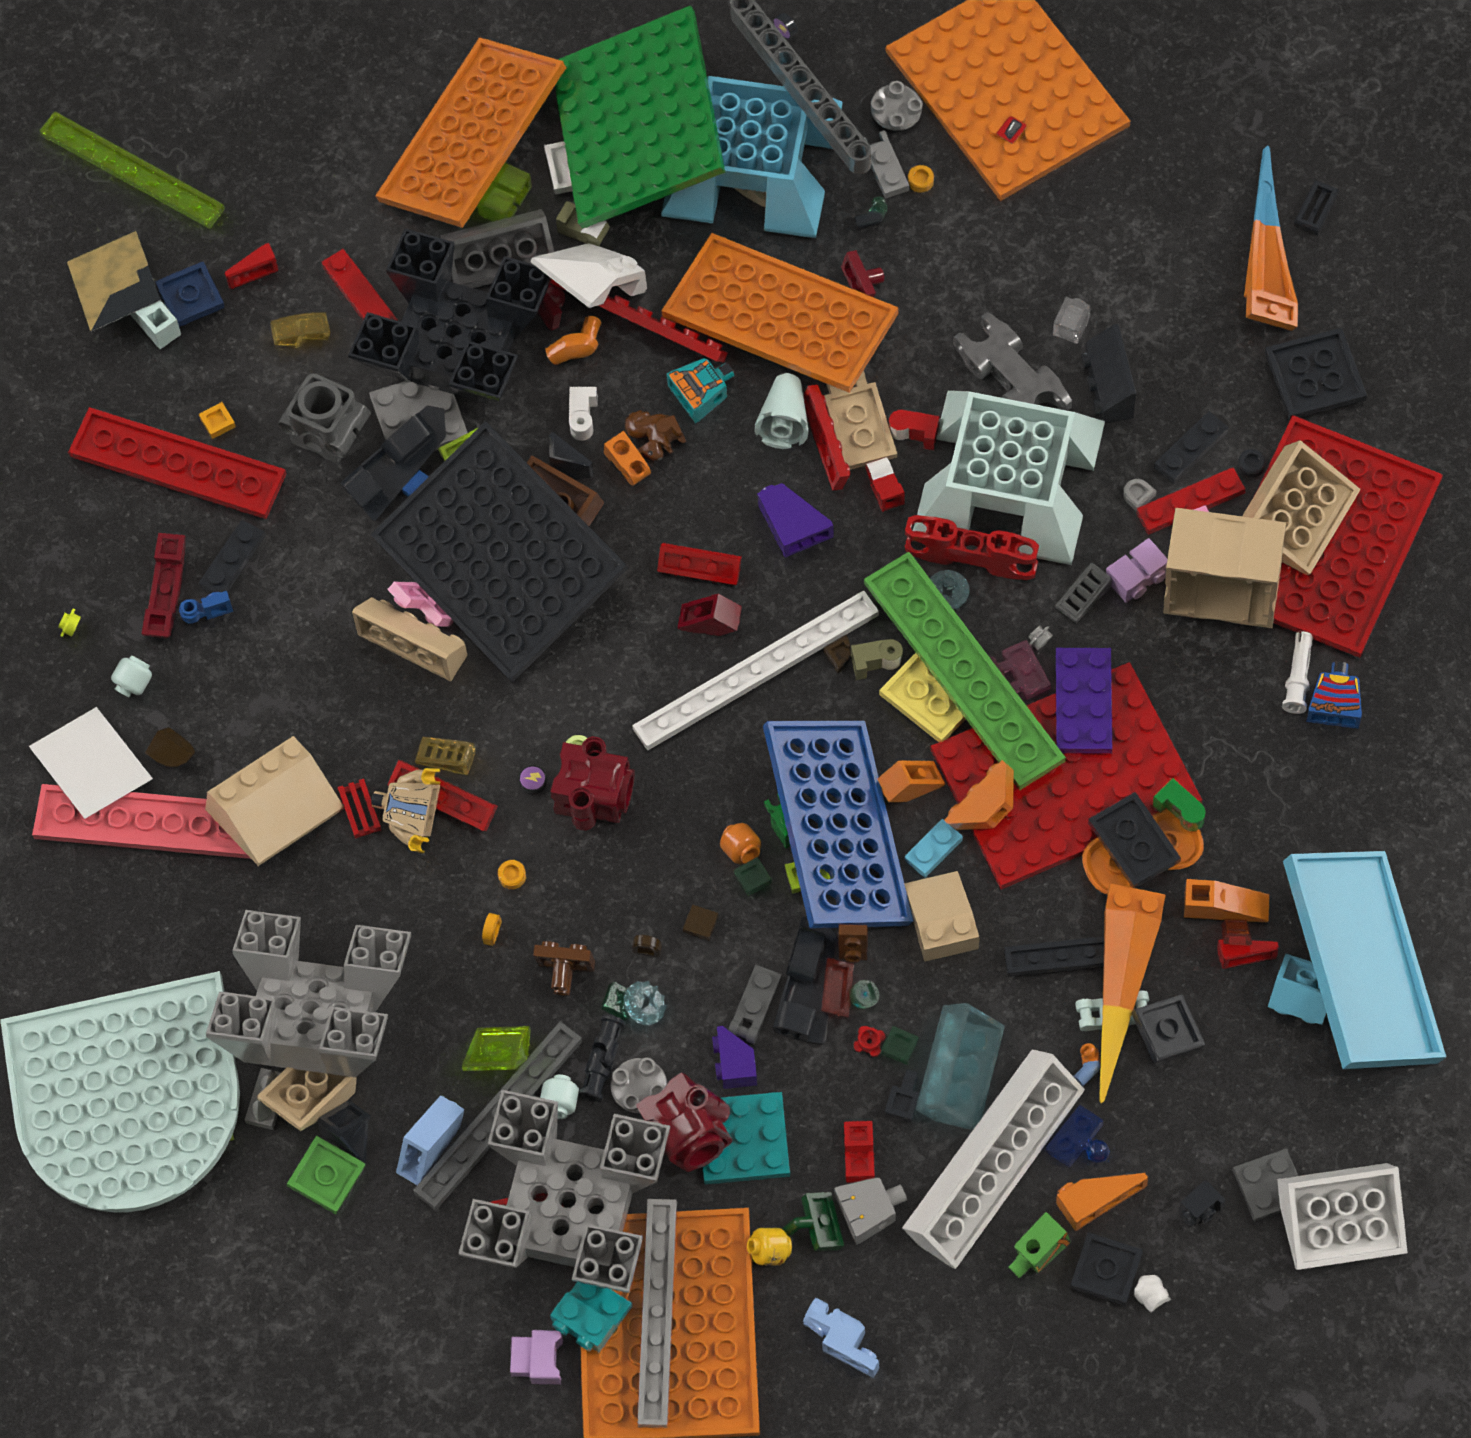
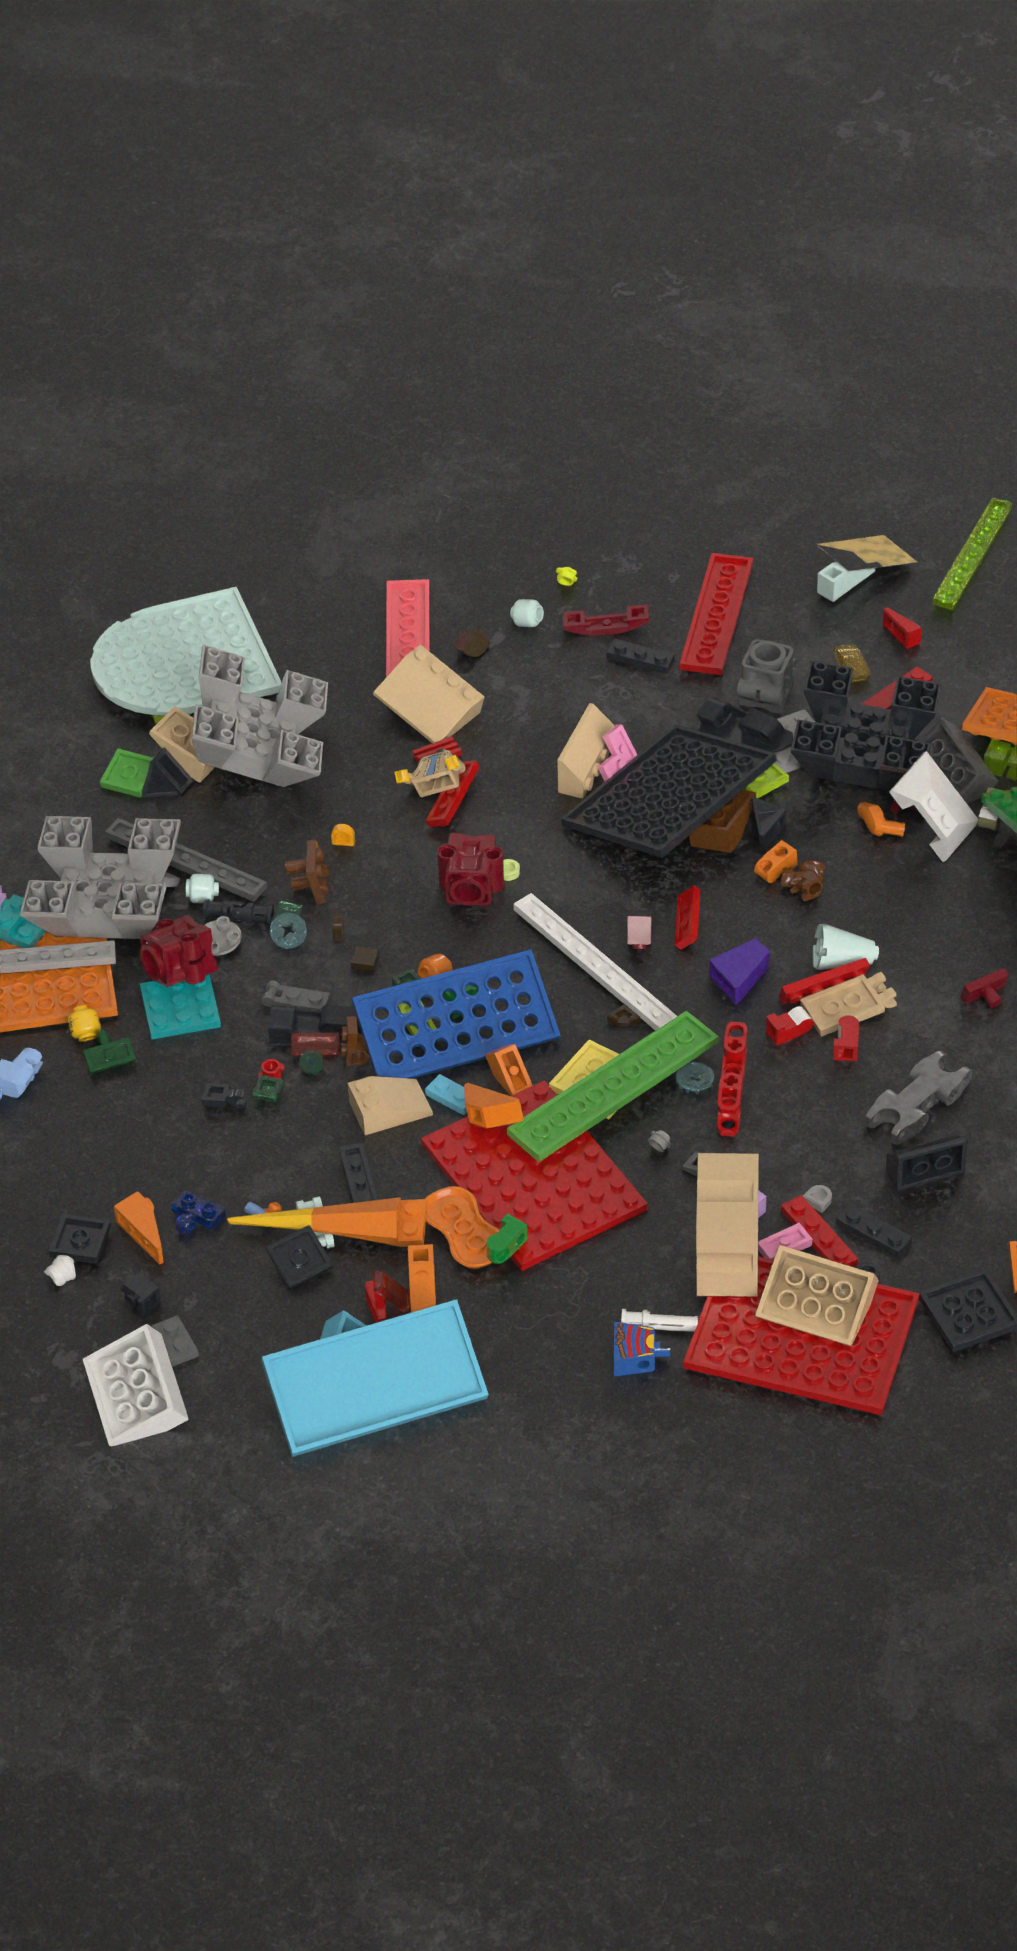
camera: 80 degrees right, 20 degrees down
white sticker [29,707,153,819] -> none
dark blue plate [155,262,225,327] -> none
blue plate [179,591,233,623] -> none
light orange tile [199,402,236,439] -> none
light blue slope [396,1096,464,1185] -> none
clear yellow slope [415,737,476,775] -> none
clear neon green slope [462,1026,531,1071] -> none
light orange tile [498,860,526,889] -> none
red plate [550,279,728,362] -> none
white leg [569,387,598,441] -> none
orange plate [662,233,899,393] -> none
torso [667,359,734,423] -> none
dark purple slope [712,1026,757,1089] -> none
light grey torso [834,1178,907,1245] -> none
red slope [844,1121,875,1183] -> none
olive leg [850,639,903,680] -> none
white slope [902,1049,1085,1269] -> none
light aqua slope [913,391,1105,565] -> none
clear light blue slope [916,1003,1005,1130] -> none
clear pink plate [990,640,1051,700] -> none
bright green torso [1008,1212,1071,1278] -> none
clear brick [1053,297,1091,344] -> none
dark purple plate [1056,648,1112,753] -> none
black plate [1088,792,1181,888] -> none

